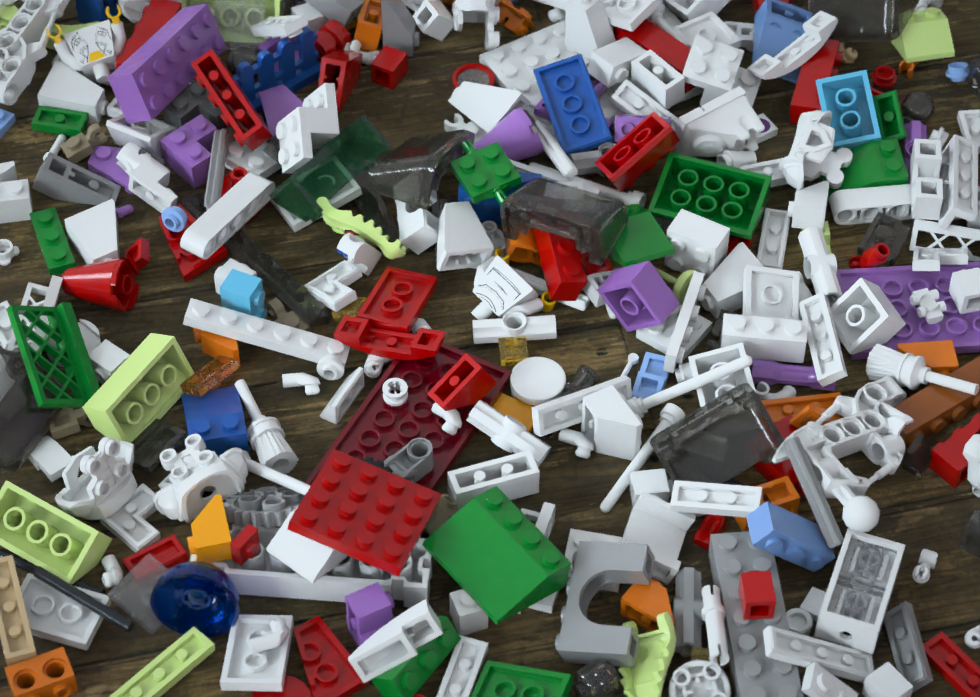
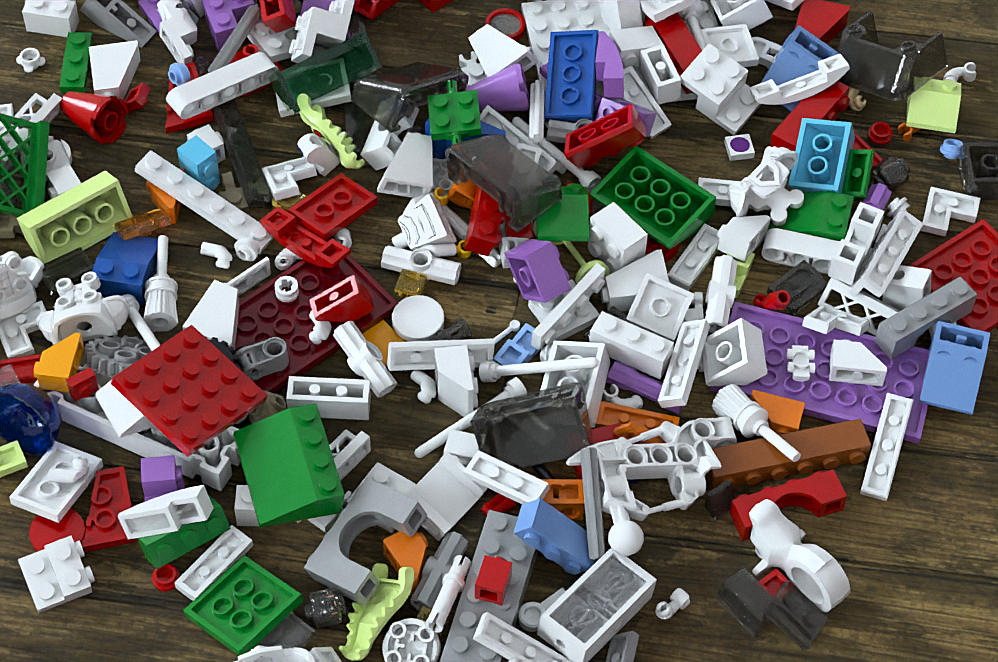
camera: 20 degrees right, 5 degrees up
medium lavender piece [116,205,134,220] -> none
white piece [672,86,765,157] -> none
white cone [716,150,757,168] -> none
none -> white slope [183,280,240,350]
none -> medium lavender slope [595,31,624,98]

